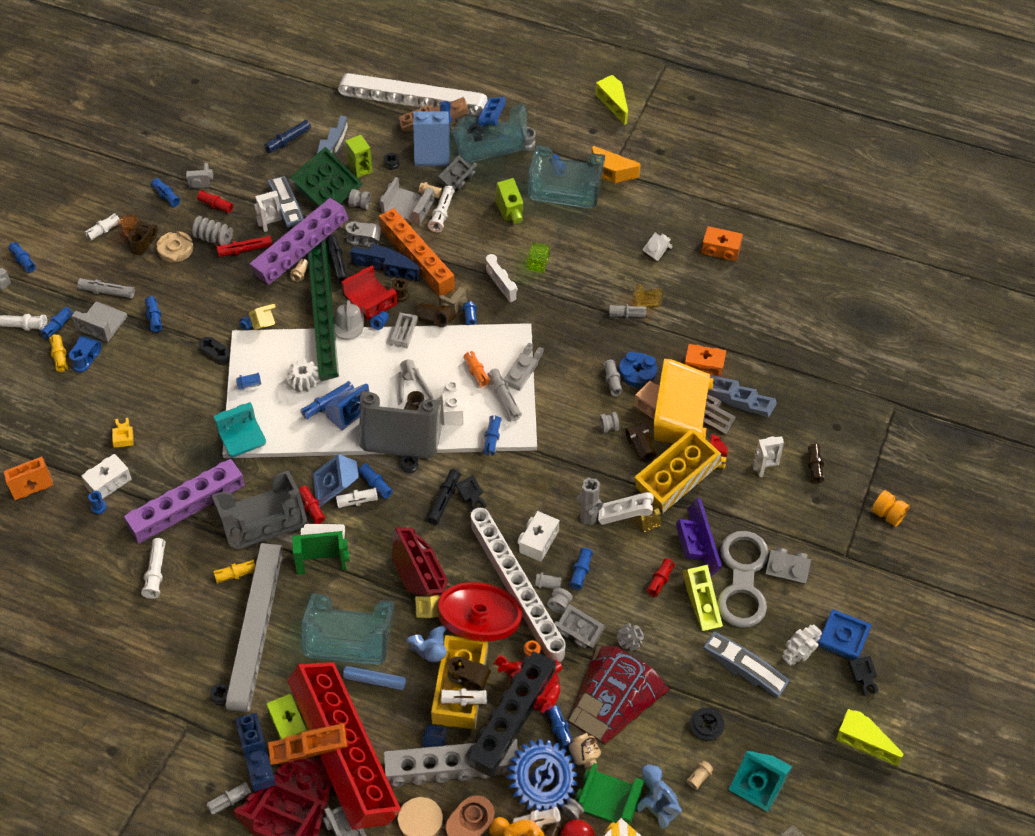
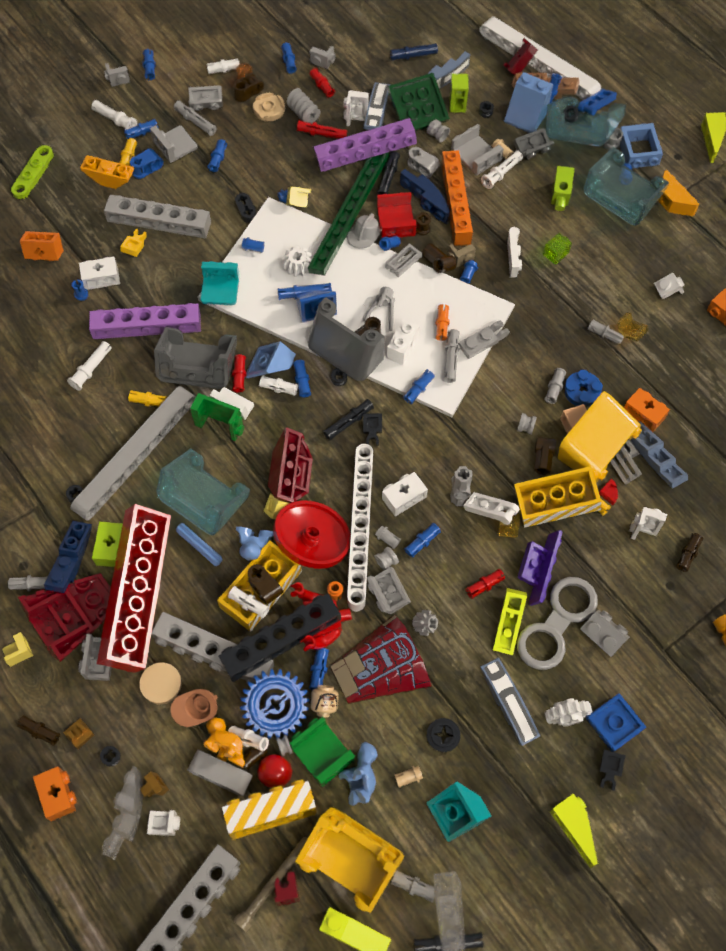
camera: 30 degrees right, 10 degrees up
orange slope [268,724,347,765] -> none
tan pin [290,259,309,282] -> none
dark blue slope [422,724,448,748] -> none
none -> light orange slope [80,155,134,189]
none -> light grey brick [104,195,211,238]
none -> light grey bracket [188,85,223,111]
none -> dark red hinge [503,38,538,75]
none -> medium blue window [620,123,663,168]

